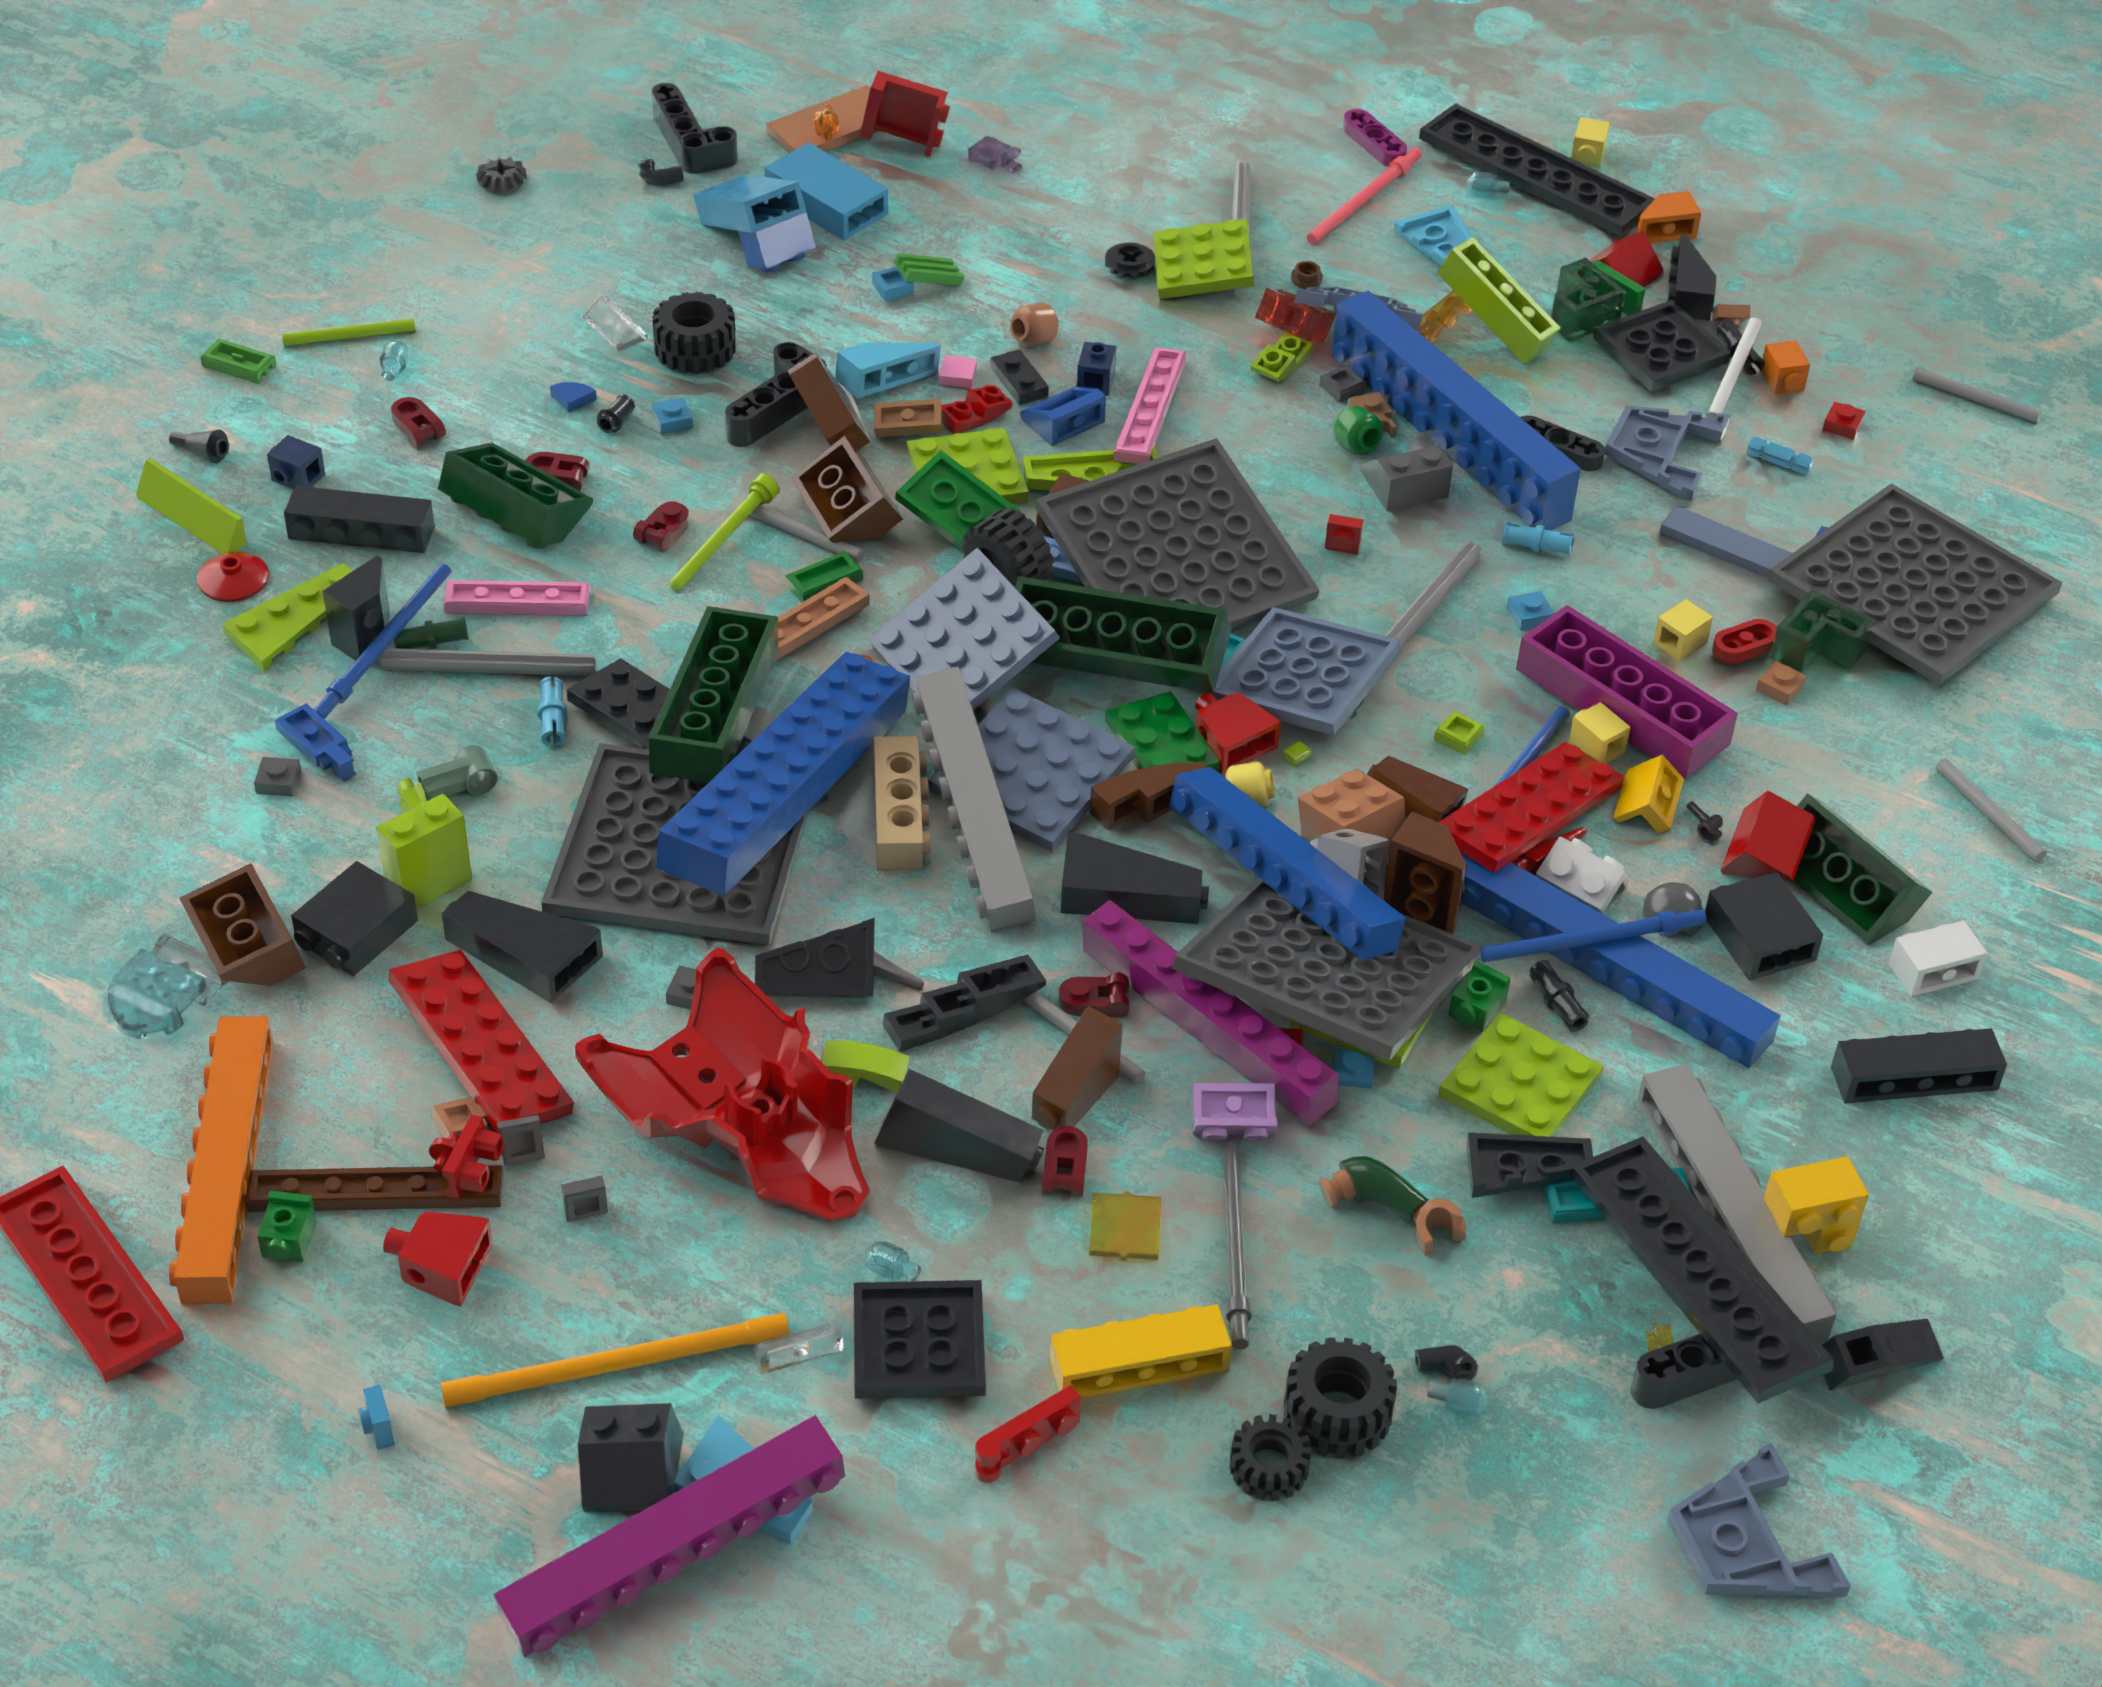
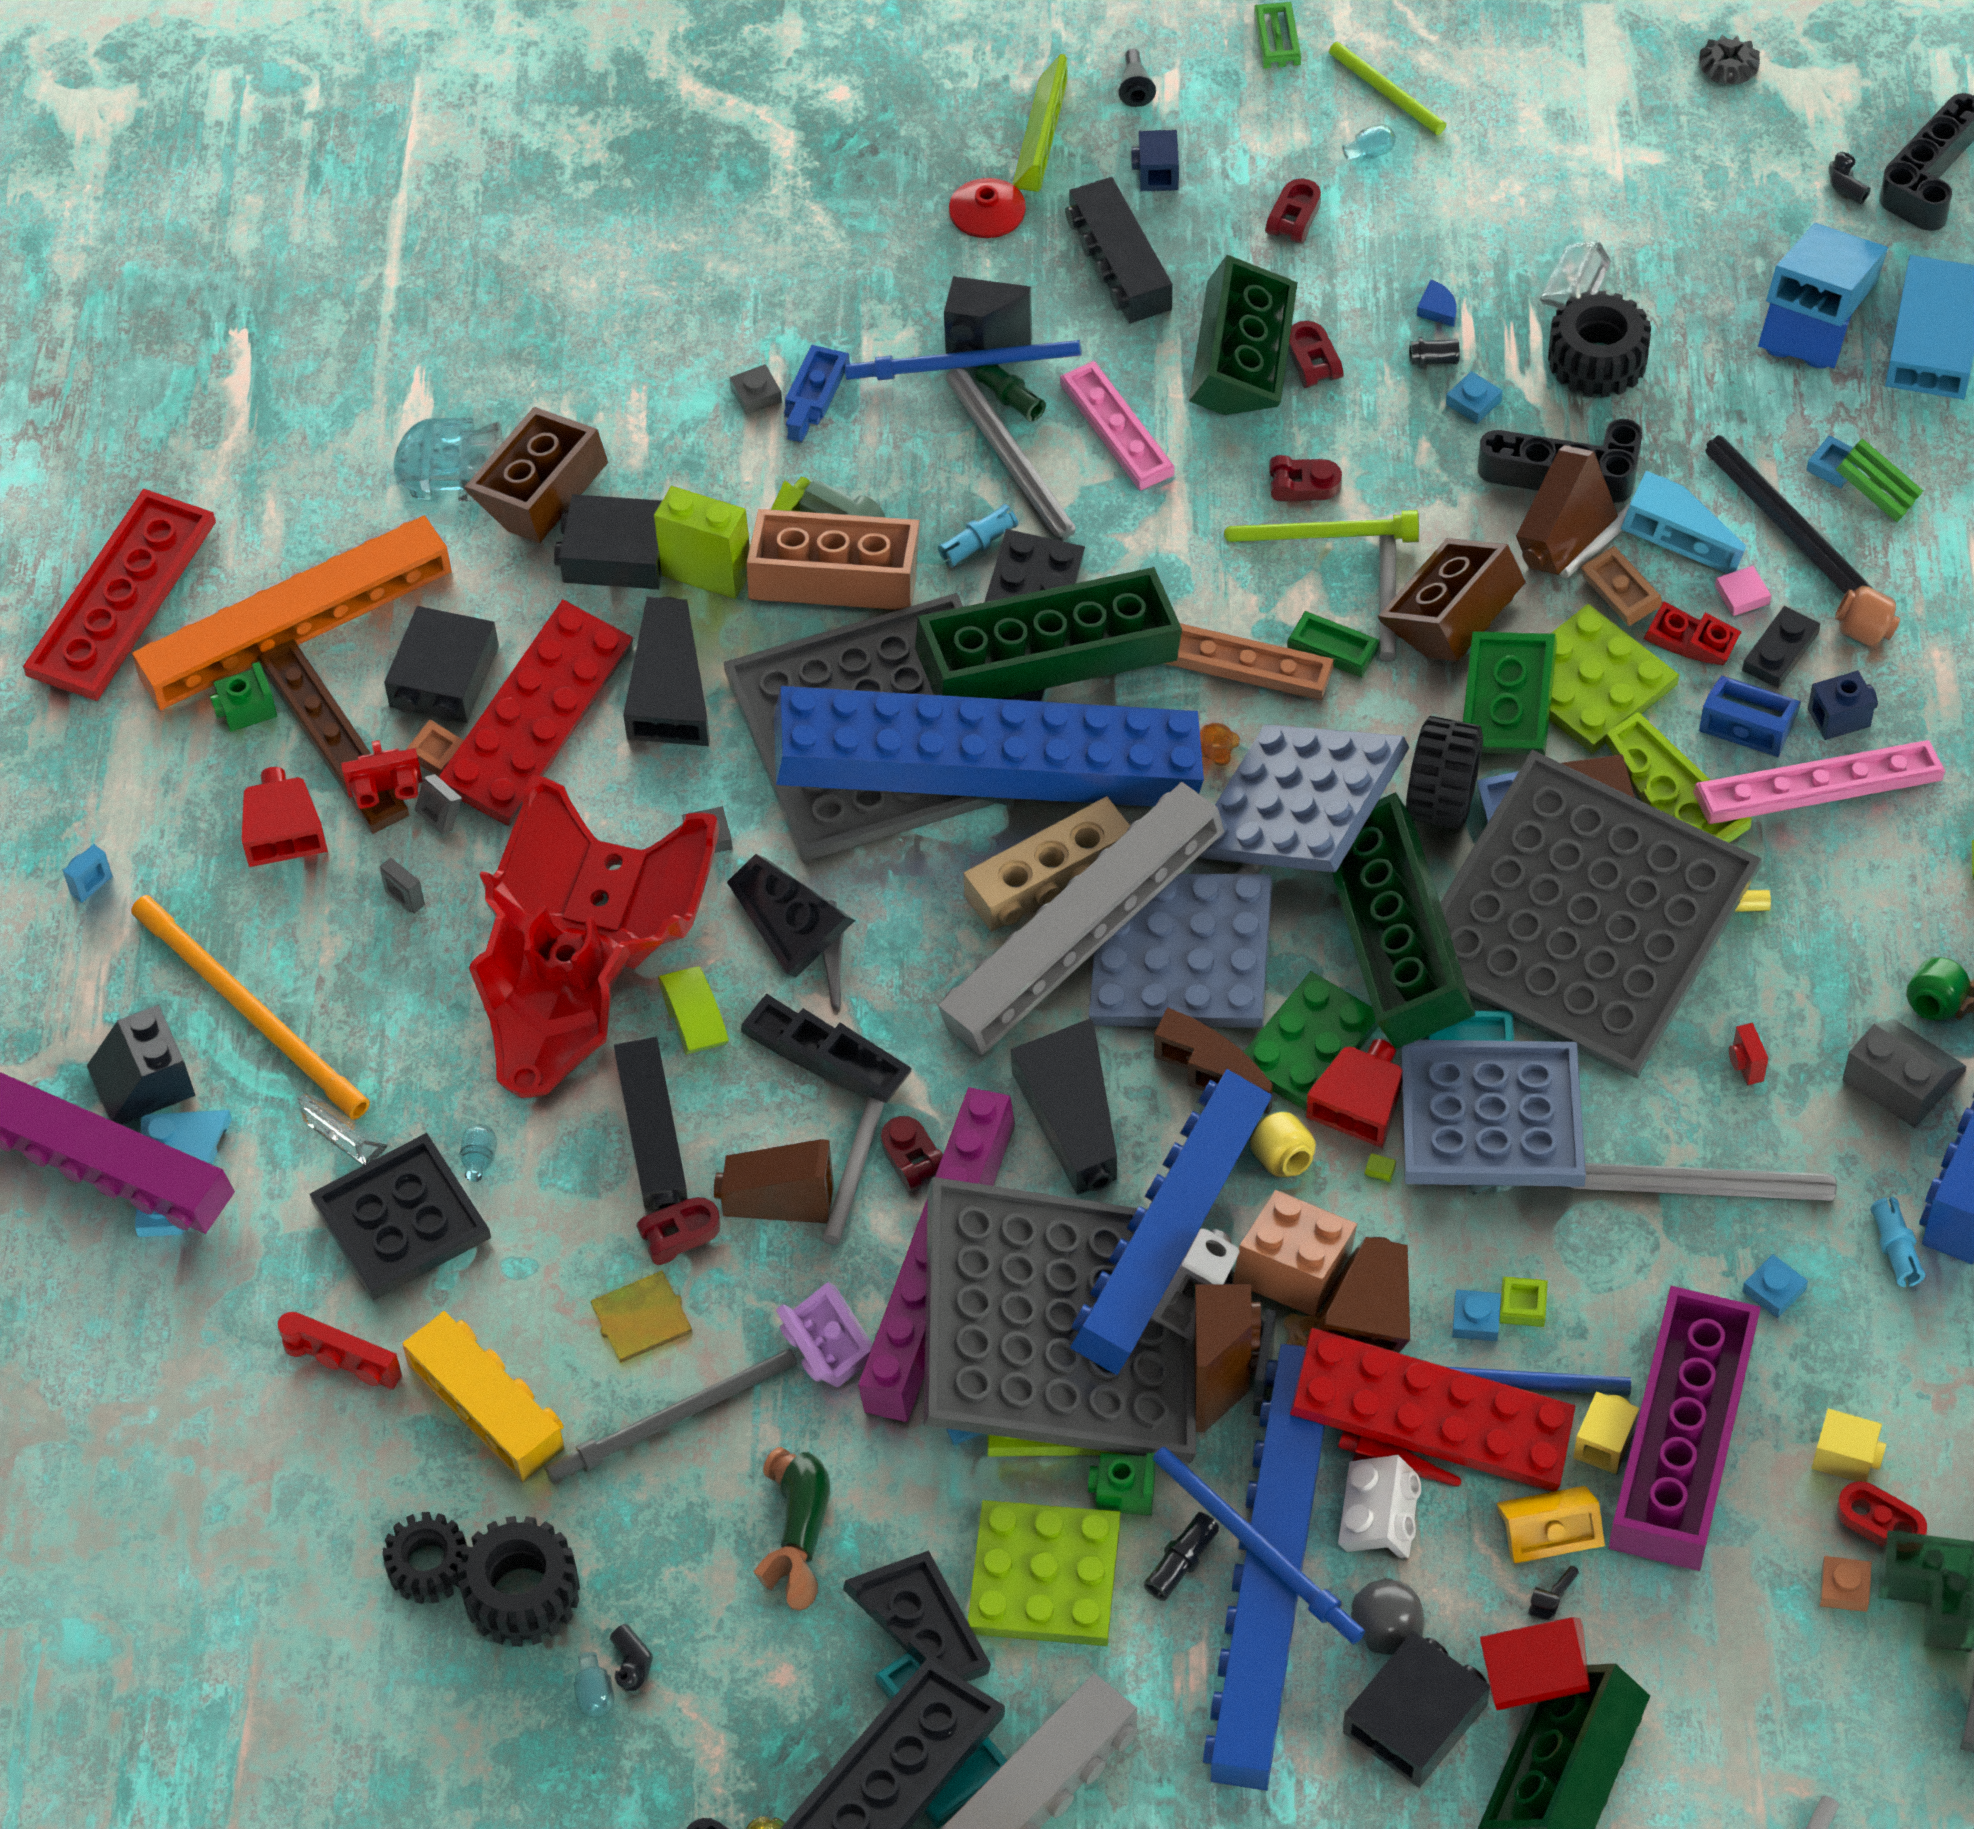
camera: 65 degrees right, 10 degrees up
lime wing [222,562,352,672] -> none
none -> black brick [384,606,499,723]
none -> nougat slope [747,509,920,610]
none -> dark azure plate [1452,1289,1501,1341]
none -> black axle [1705,435,1873,594]

